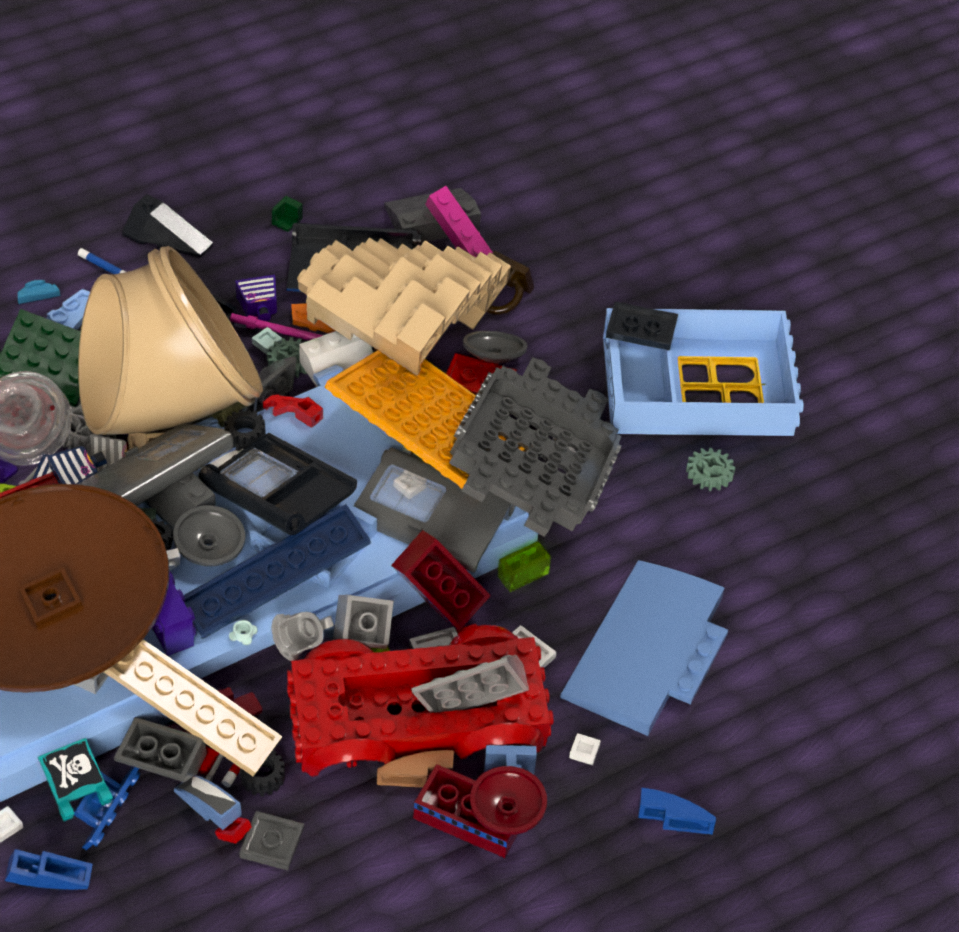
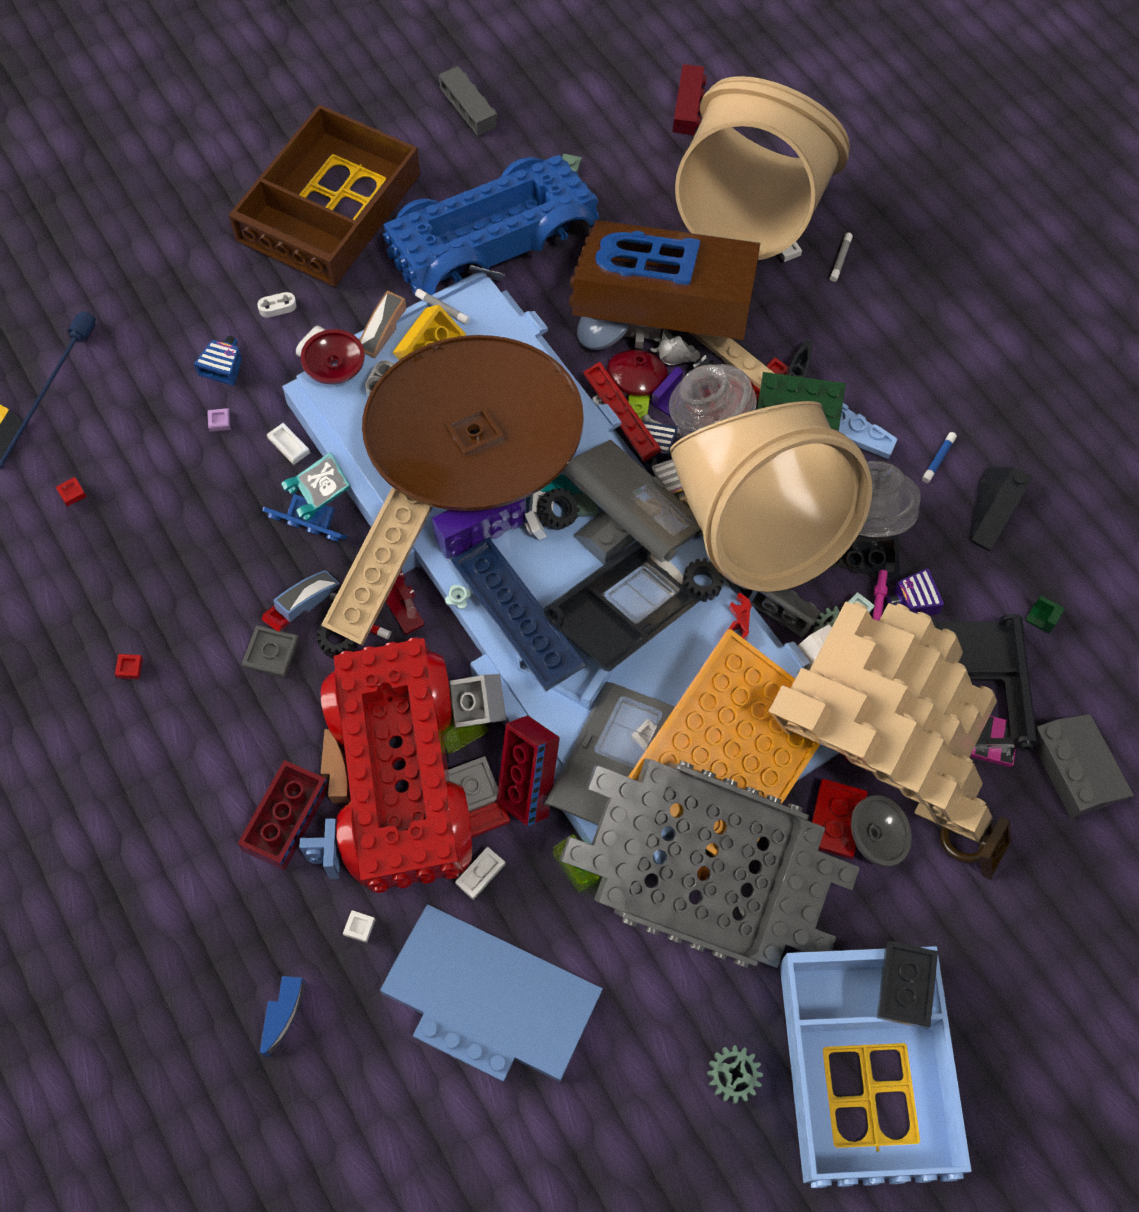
camera: 90 degrees right, 15 degrees up
blue slope [5,849,93,890] -> none
dark azure tile [18,280,60,304] -> none
torso [47,446,107,484] -> none
dark grey slope [114,717,207,782] -> none
dark grey dish [173,505,245,566] -> none
light grey helmet [271,612,334,661] -> none
light grey slope [412,655,529,713] -> none
dark pink brick [425,186,493,257] -> none
dark red dish [470,766,547,835] -> none

